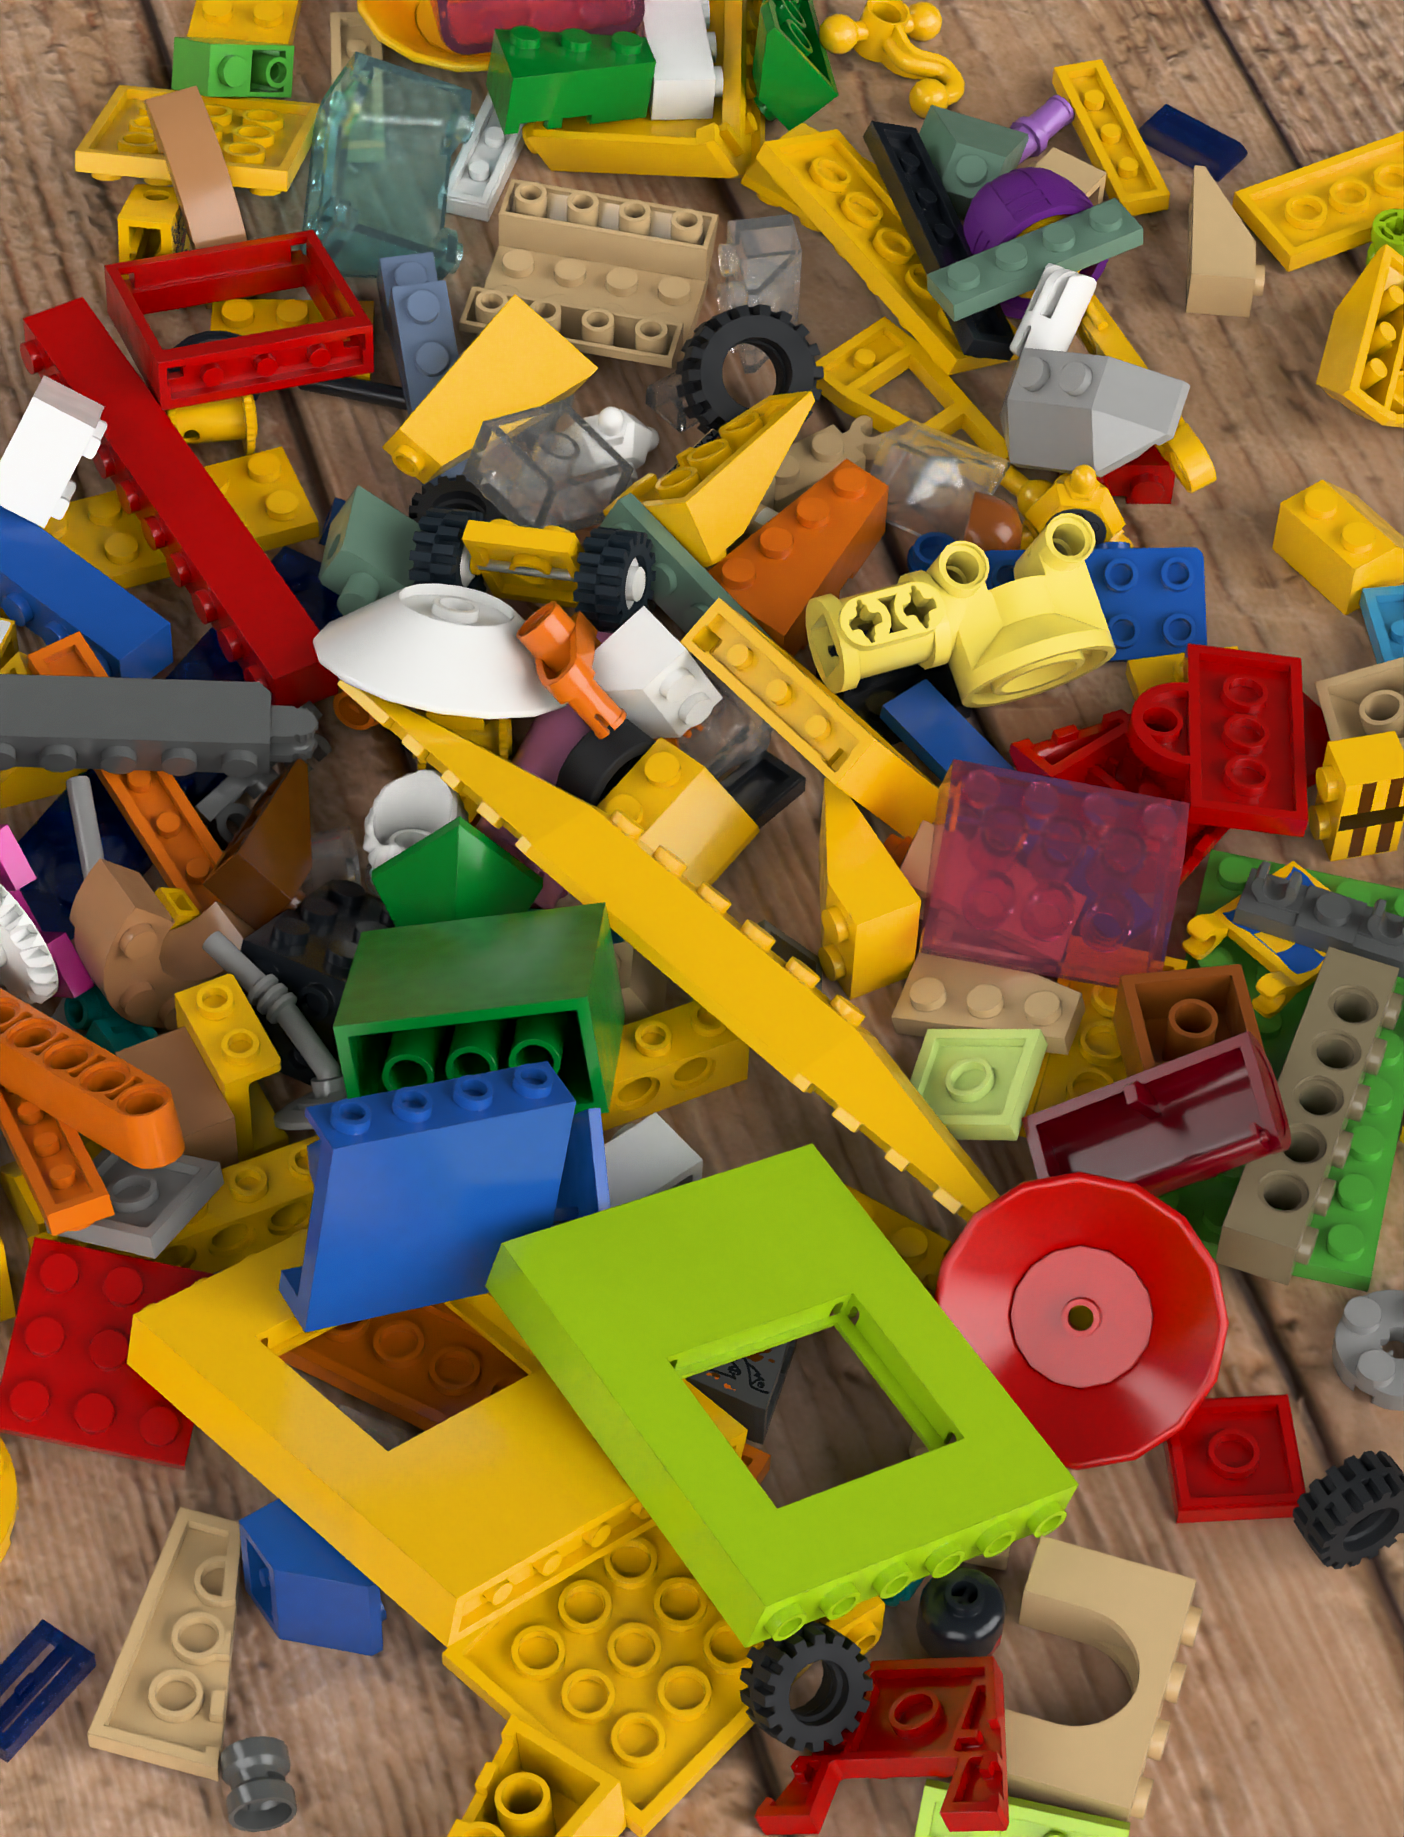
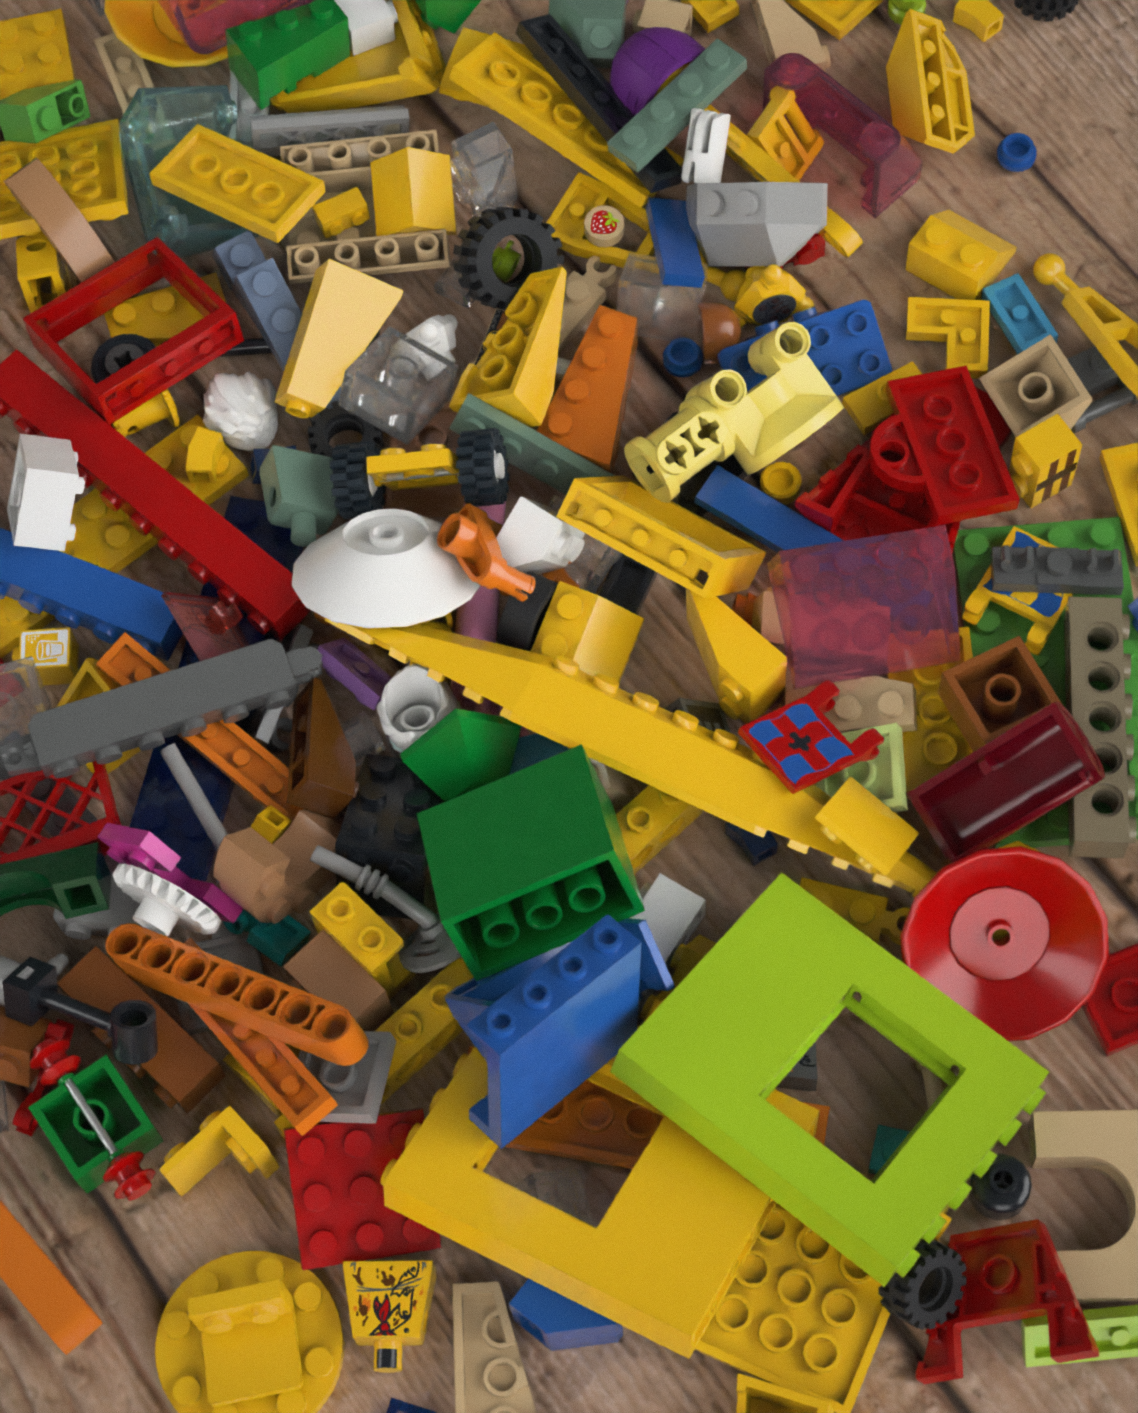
camera: 10 degrees left, 15 degrees up
none -> yellow plate [149,124,326,243]
none -> clear red piece [161,592,250,661]
none -> yellow piece [186,426,225,483]
none -> white hair [203,372,279,451]
none -> light grey fence [249,105,409,156]
none -> yellow piece [312,187,370,239]
none -> medium lavender plate [317,637,392,710]
none -> yellow torso [343,1261,437,1373]
none -> yellow slope [370,147,457,236]
none -> lime plate [492,240,522,282]
none -> tan tile [584,206,624,247]
none -> blue tile [645,197,705,288]
none -> dark blue piece [725,822,778,866]
none -> red flag [738,680,885,794]
none -> yellow plate [746,82,824,181]
none -> yellow tile [760,462,802,505]
none -> clear pink windscreen [763,53,923,218]
none -> yellow slope [815,776,919,876]
none -> yellow plate [906,297,990,379]

